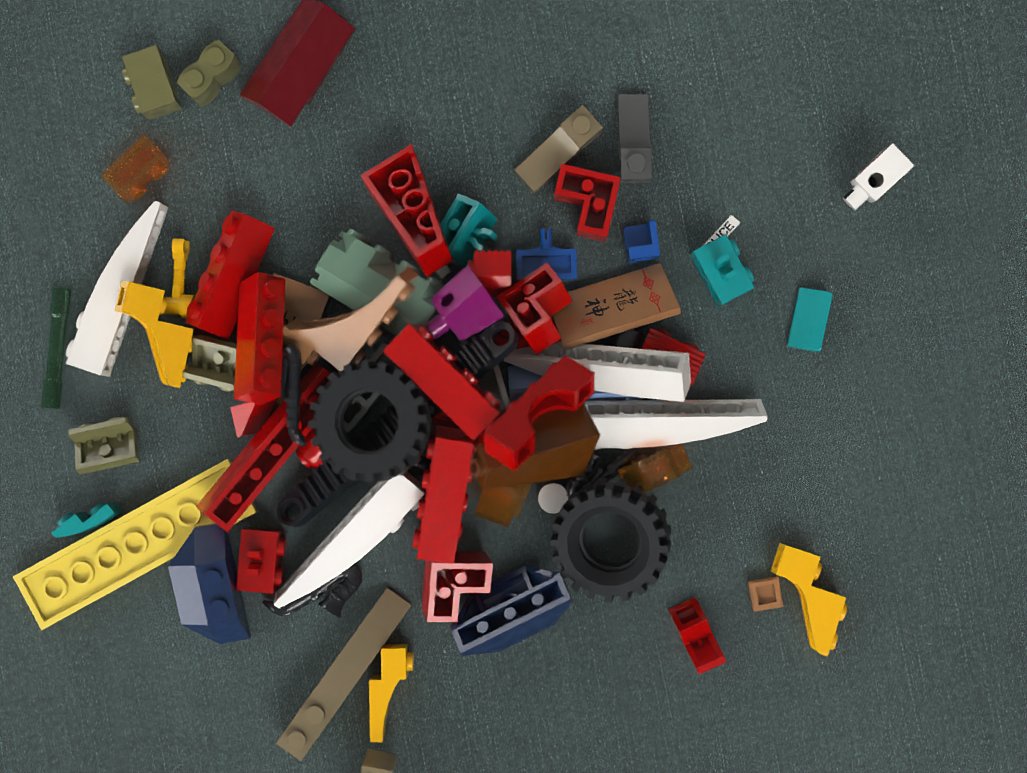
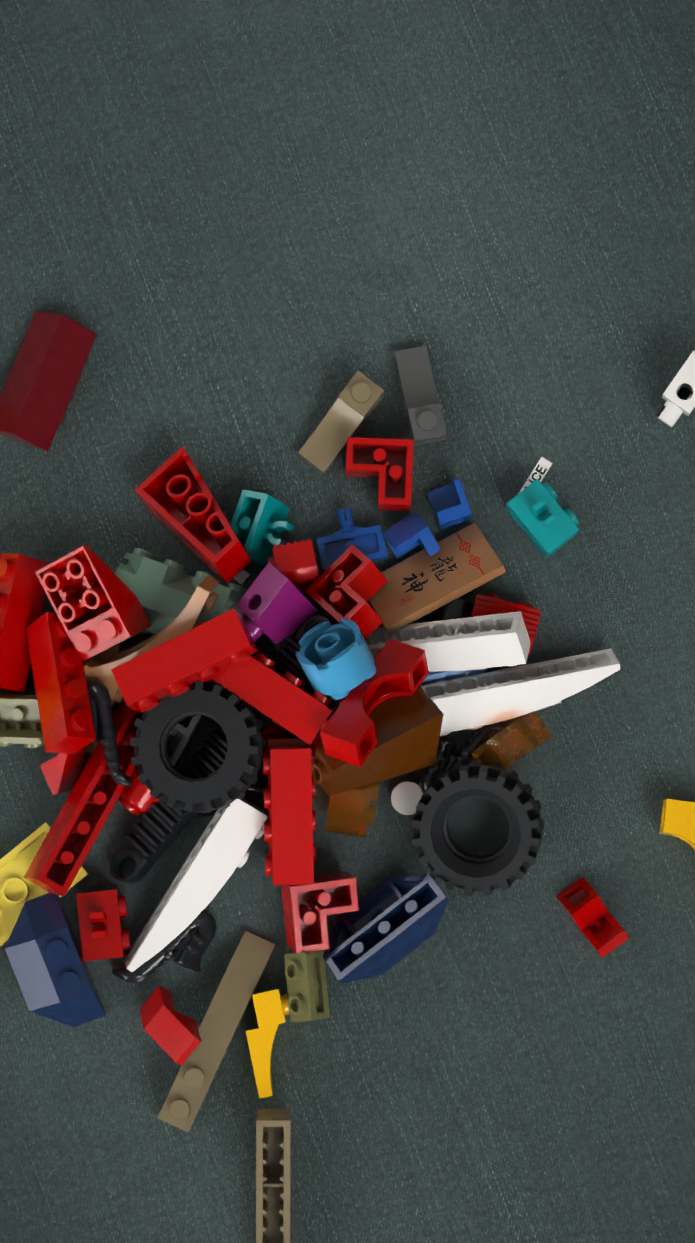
camera: 10 degrees left, 5 degrees down
medium nougat tile [747,576,784,612] -> none
teal slope [787,288,833,353] -> none
none -> red slope [35,544,151,662]
none -> red brick [111,608,258,712]
none -> red slope [140,985,201,1066]
none -> olive bracket [284,950,330,1022]
none -> dark azure brick [296,619,376,700]
none -> blue panel [382,511,441,558]

